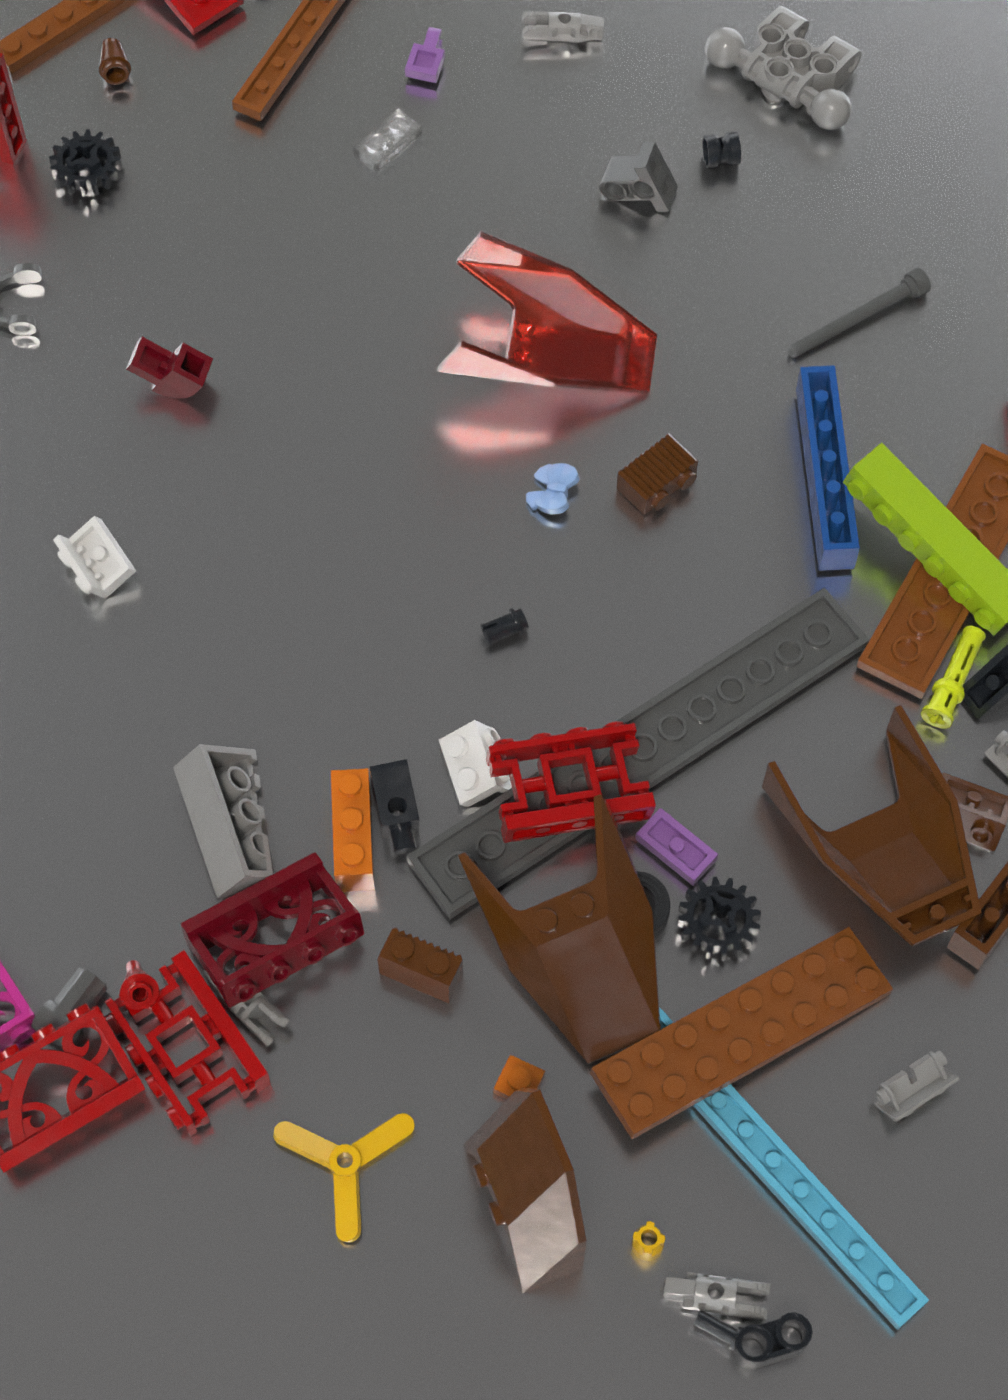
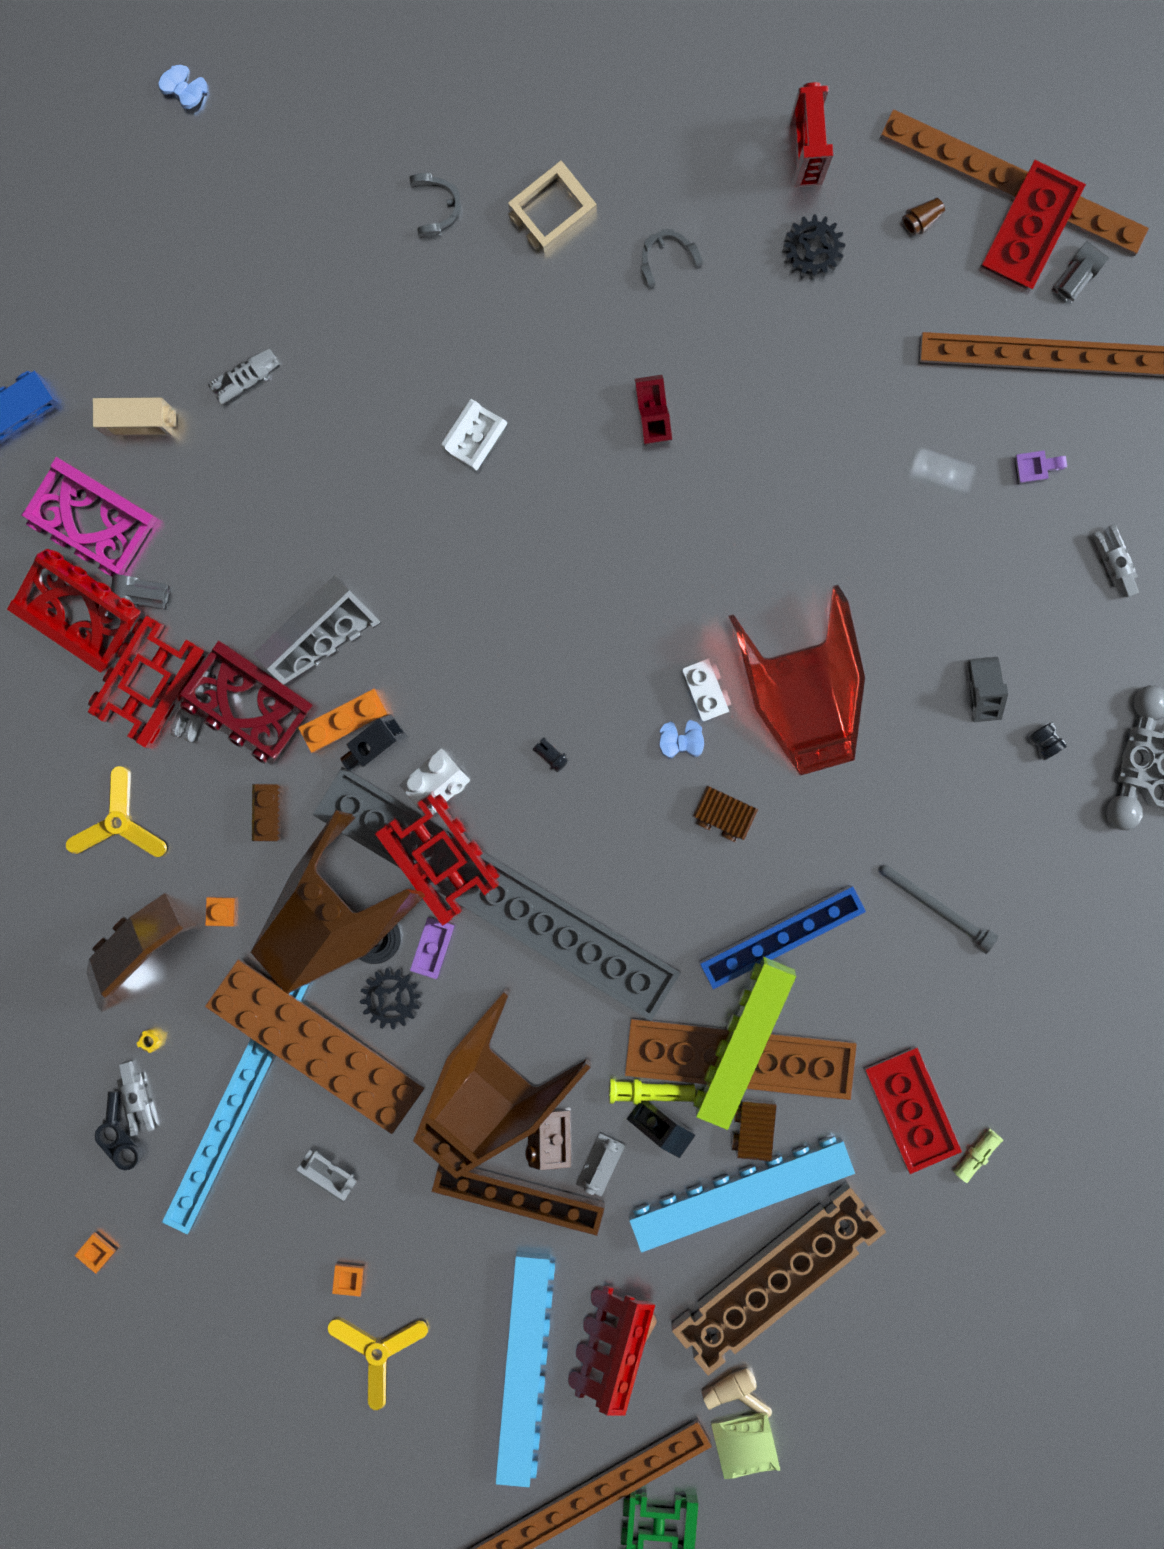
camera: 70 degrees right, 25 degrees up
red cone [120,960,159,1010] -> none
none -> white bracket [683,658,731,721]

